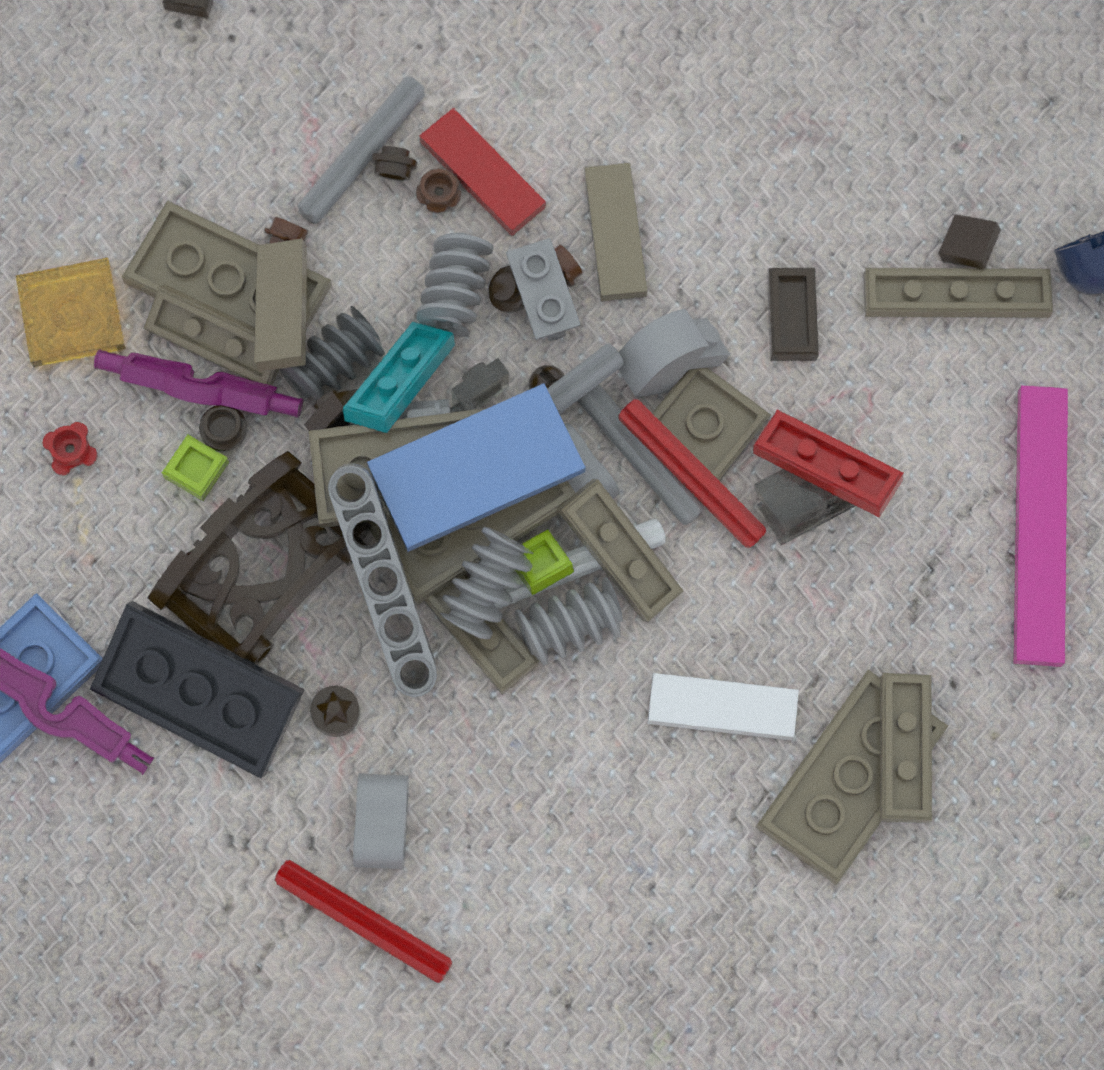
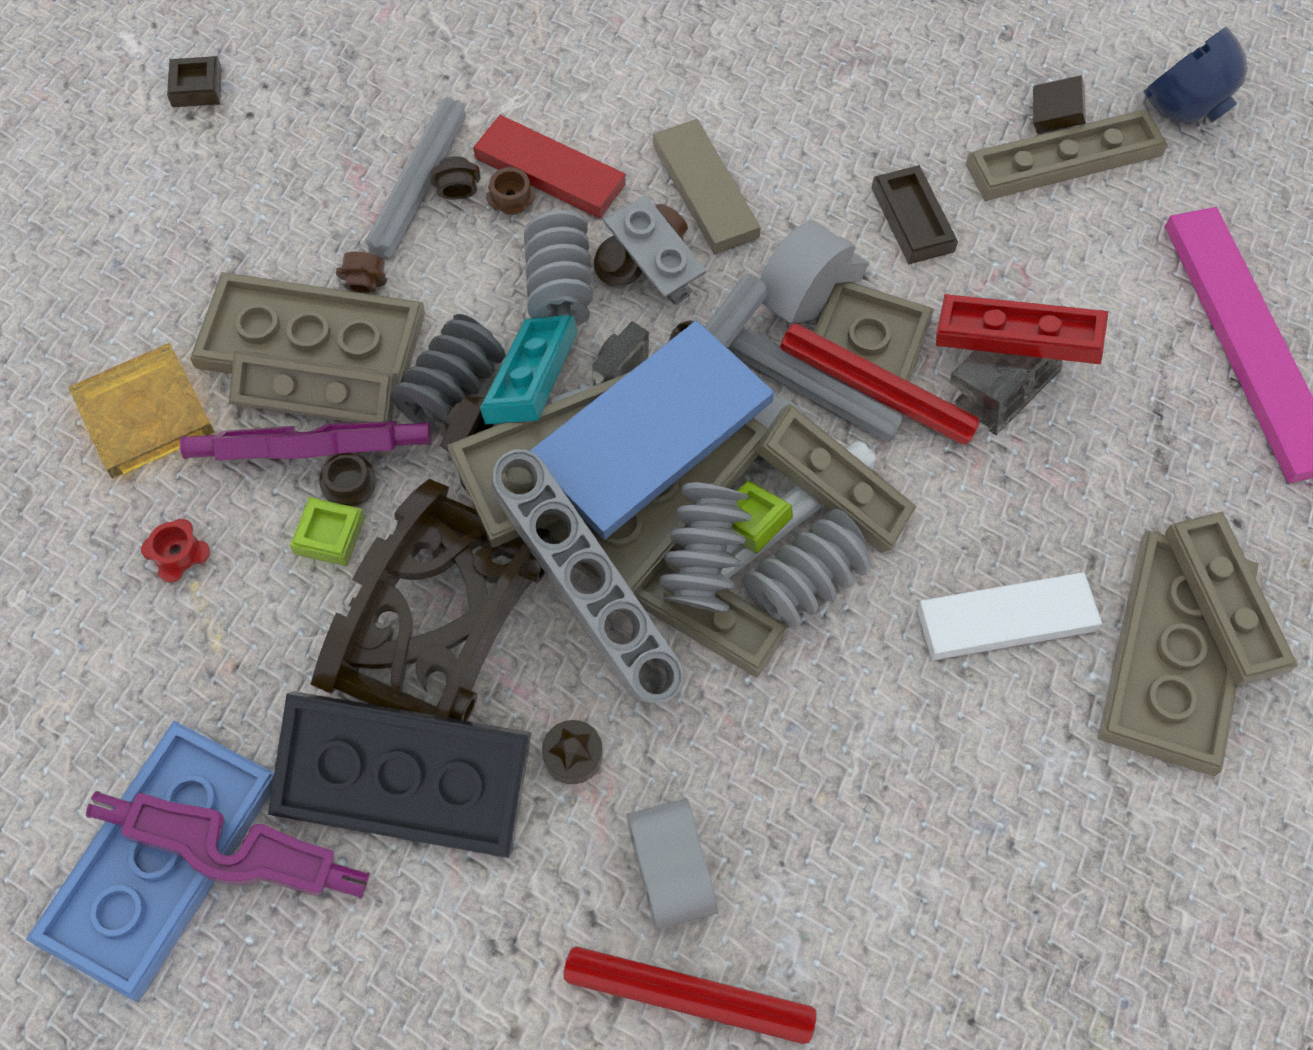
camera: 15 degrees left, 10 degrees down
dark tan tile [254,239,307,372] -> none

